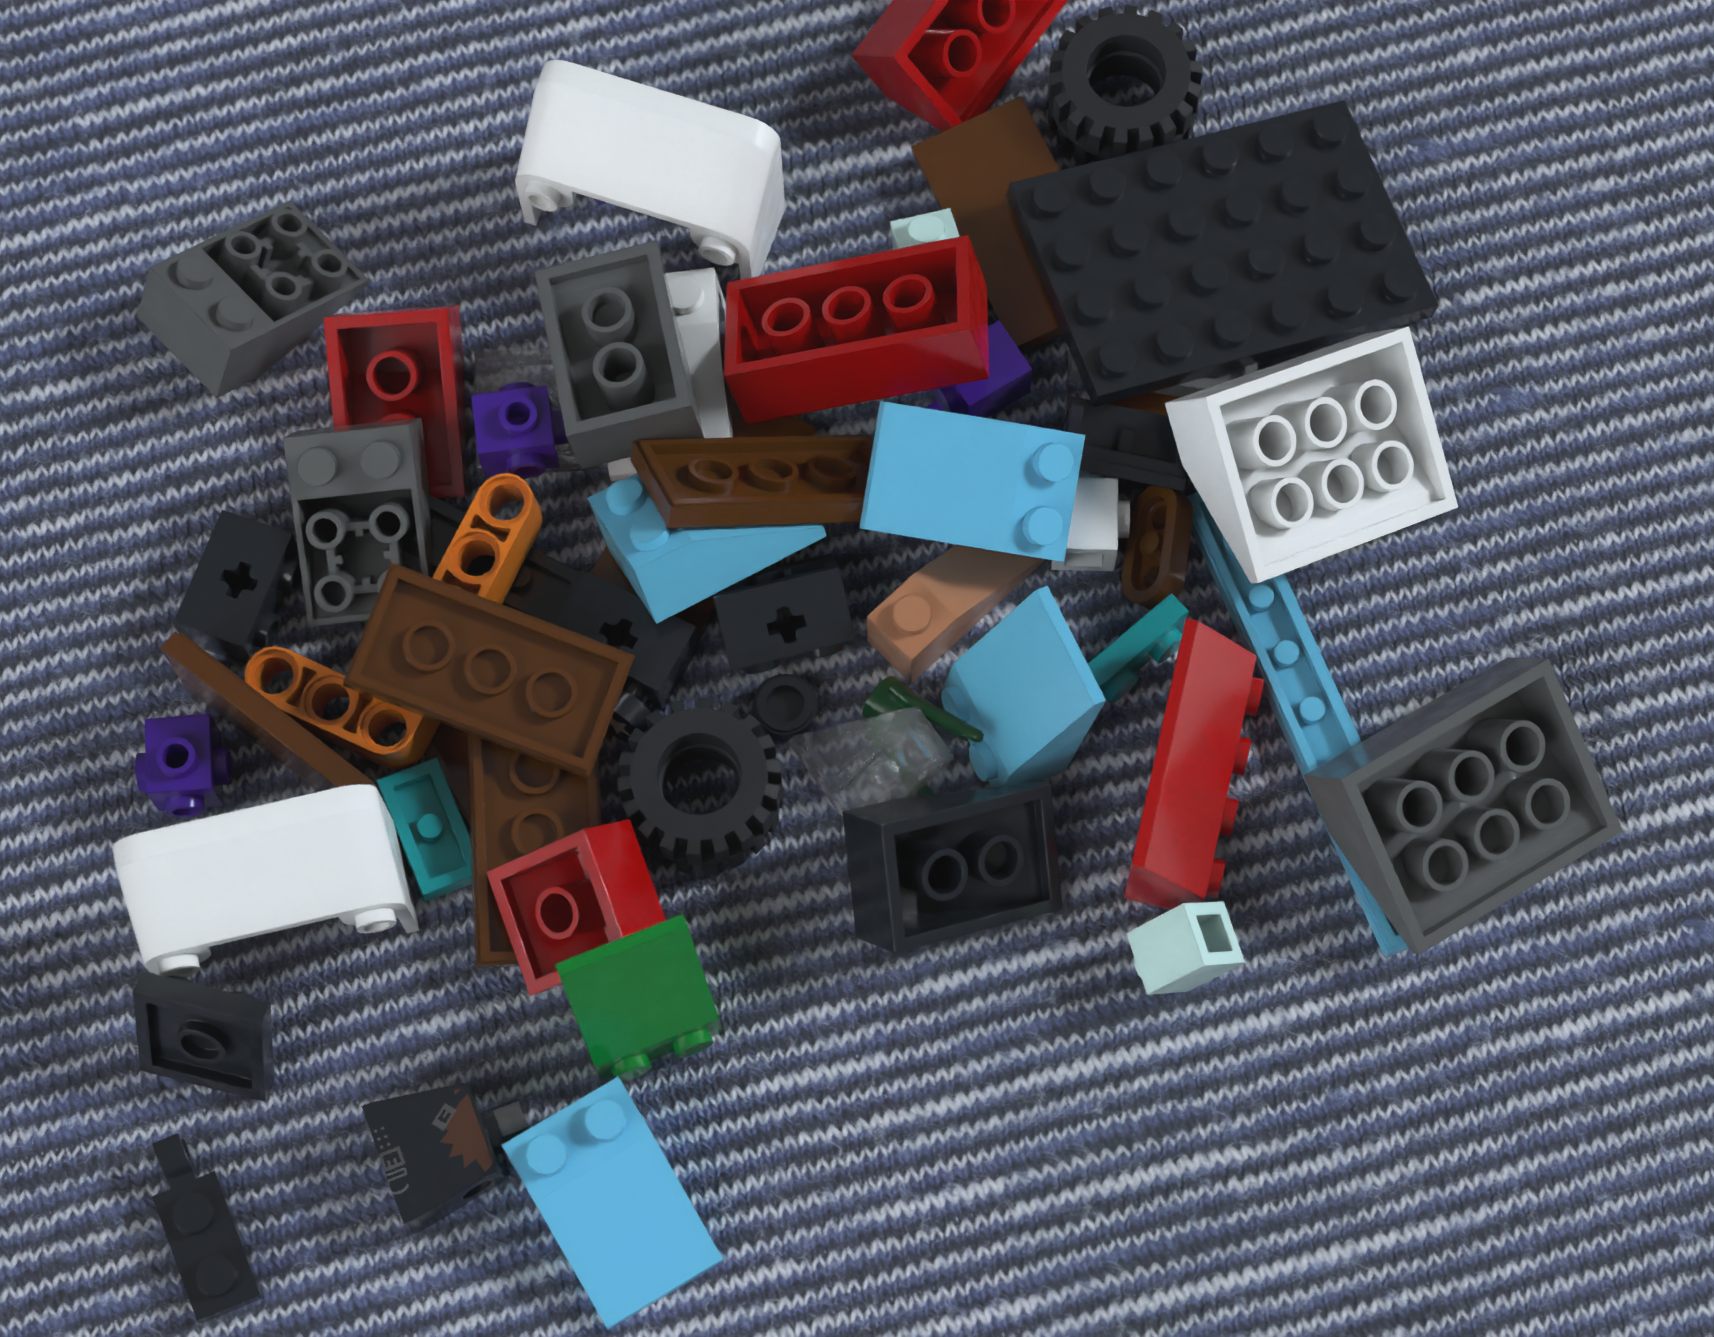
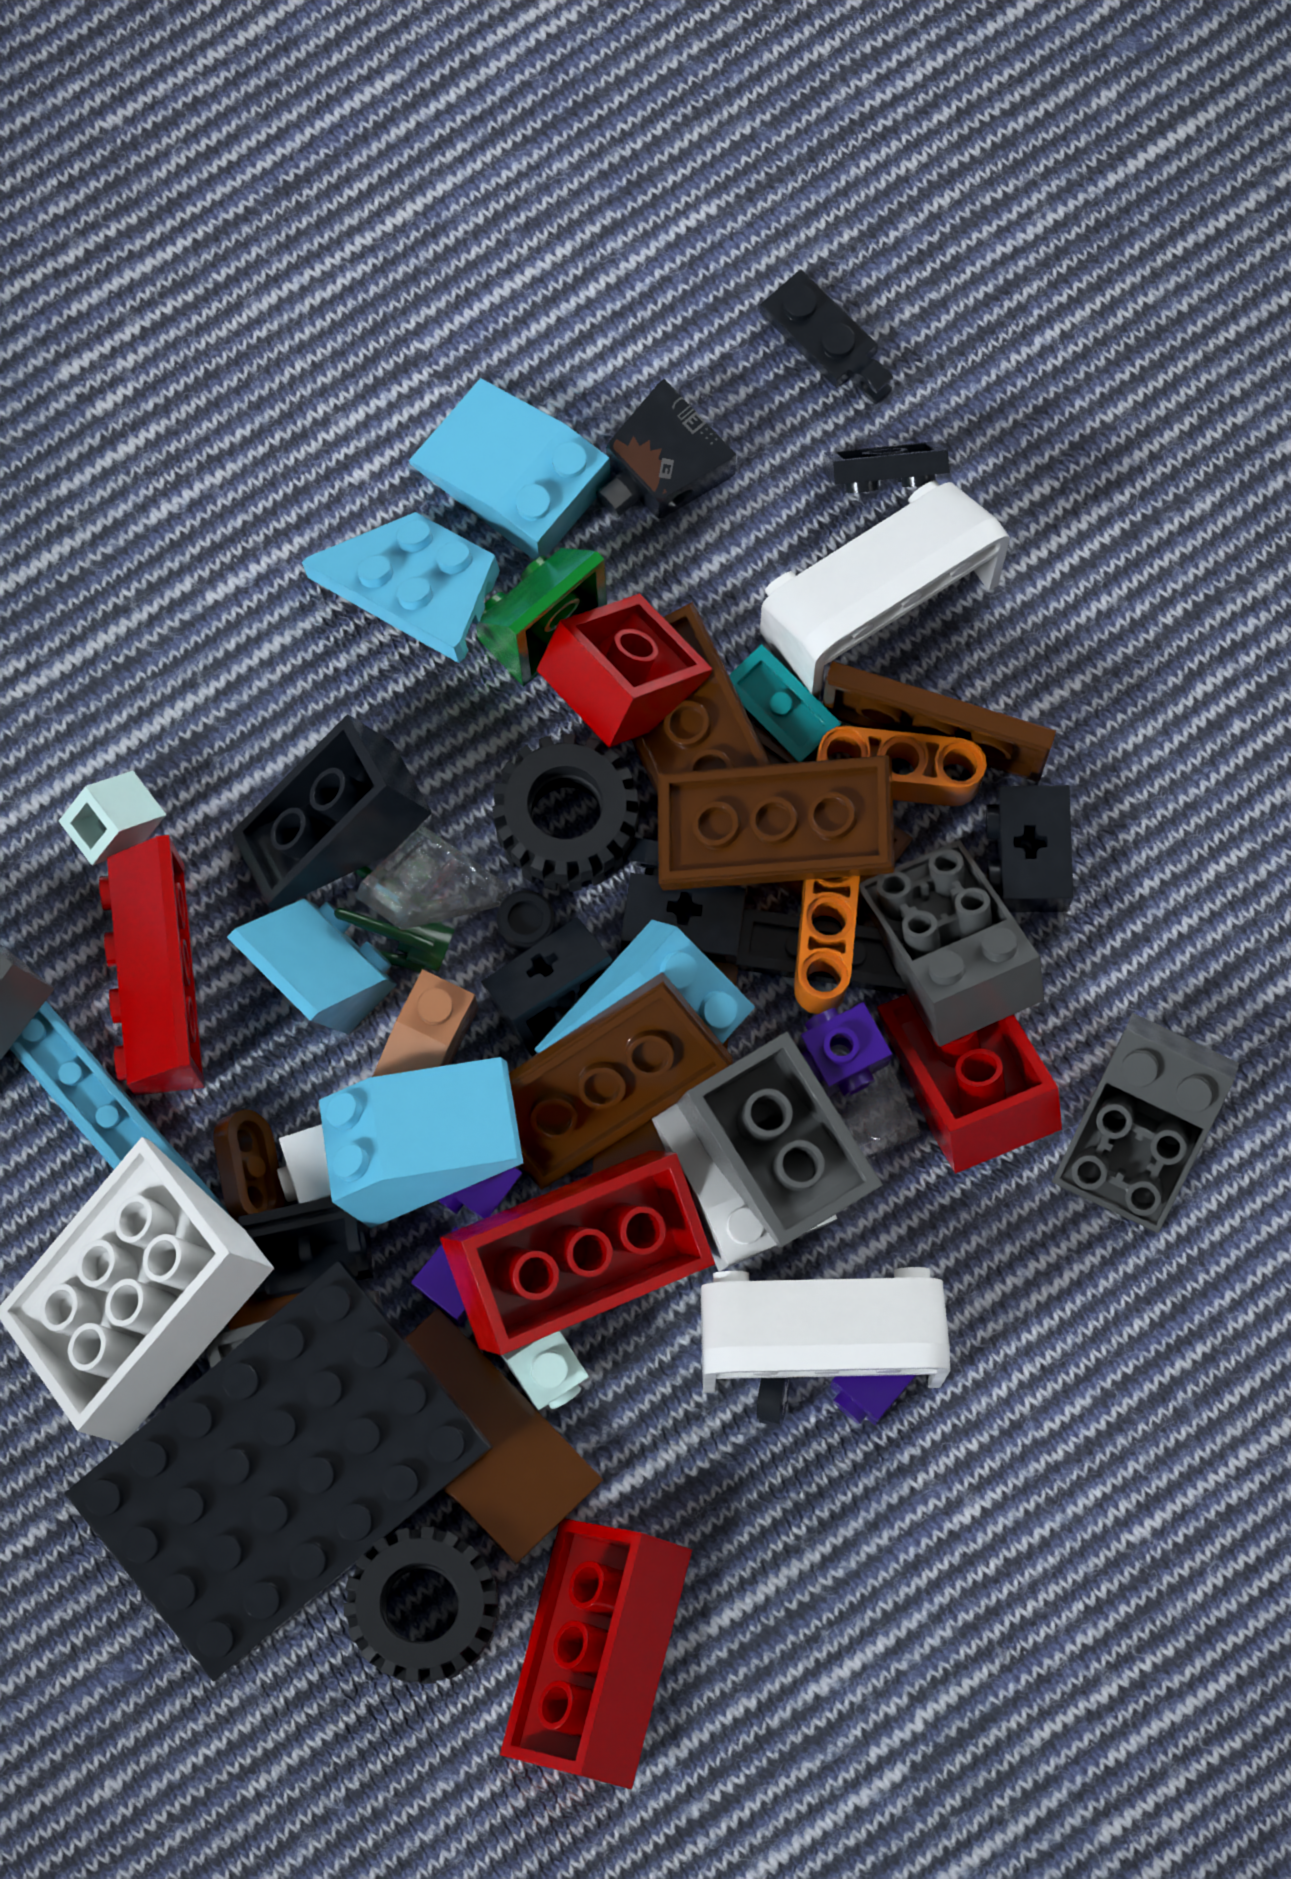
camera: 160 degrees right, 5 degrees up
dark purple brick [135,714,233,818] -> none
teal plate [1088,593,1189,704] -> none
none -> medium azure wing [302,512,500,663]

